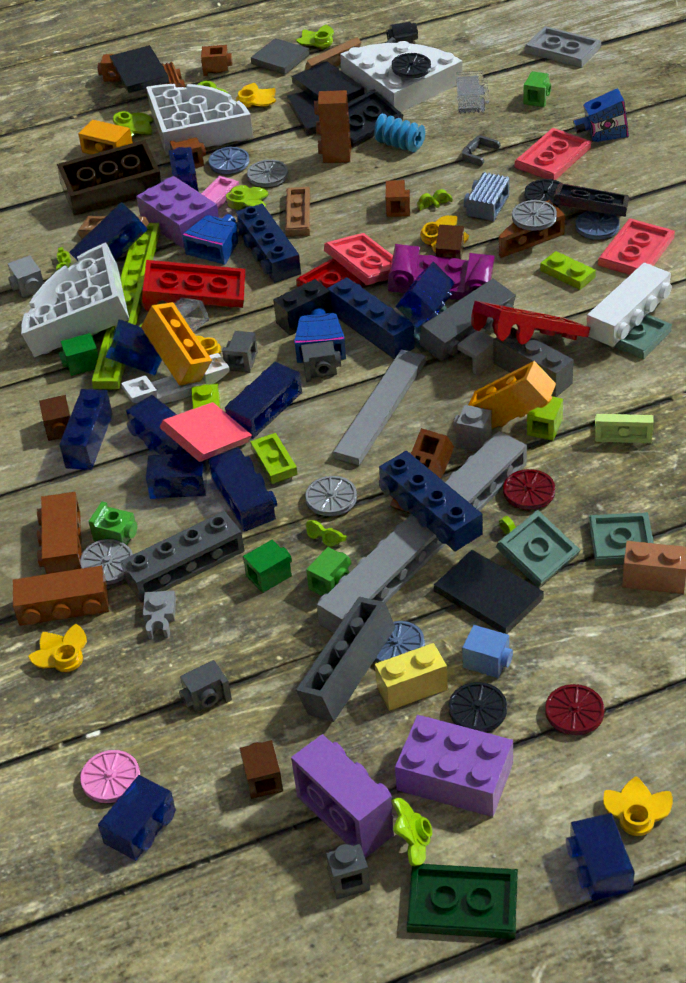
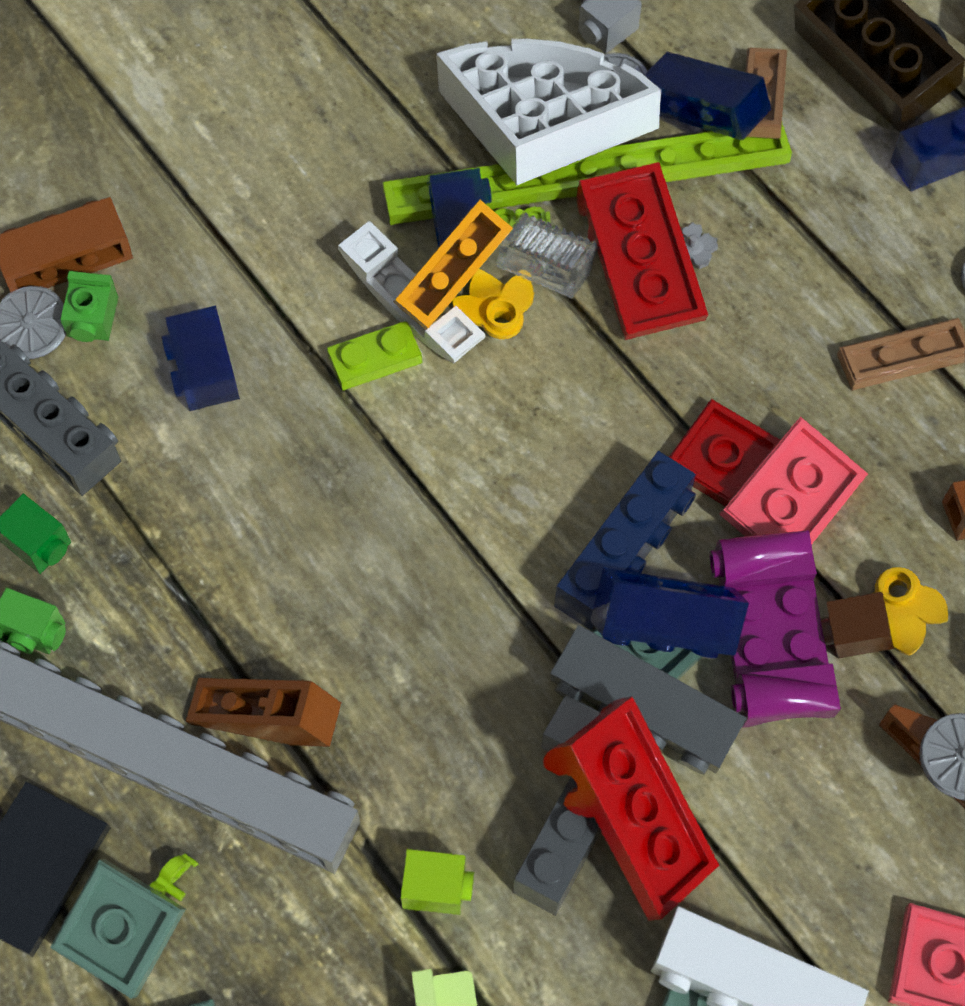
camera: 70 degrees right, 20 degrees up
reddish brown brick [39,395,75,441] -> none
lime piece [56,247,71,271] -> none
green brick [59,333,98,376] -> none
clear blue brick [59,389,113,470] -> none
clear blue brick [126,395,196,470] -> none
medium lavender brick [136,176,219,248] -> none
coral tile [160,402,252,462] -> none
blue torso [182,214,238,265] -> none
bright pink tile [201,176,239,209] -> none
clear blue brick [208,447,277,532] -> none
dark grey brick [222,331,258,373] -> none
lime plate [225,185,269,210] -> none
clear blue brick [225,362,302,439] -> none
dark blue brick [235,204,301,283] -> none
lime plate [250,433,298,484] -> none
black brick [273,279,332,336] -> none
blue torso [294,309,346,363] -> none
dark grey brick [301,341,341,382] -> none
light grey wheel [305,476,357,516] -> none
lime piece [306,520,347,547] -> none
light grey tile [334,349,426,465] -> none
dark blue brick [379,450,483,552] -> none
light grey brick [453,405,492,452] -> none
light orange brick [468,361,556,429] -> none
dark red wheel [503,469,555,510] -> none
lime plate [540,251,596,290] -> none

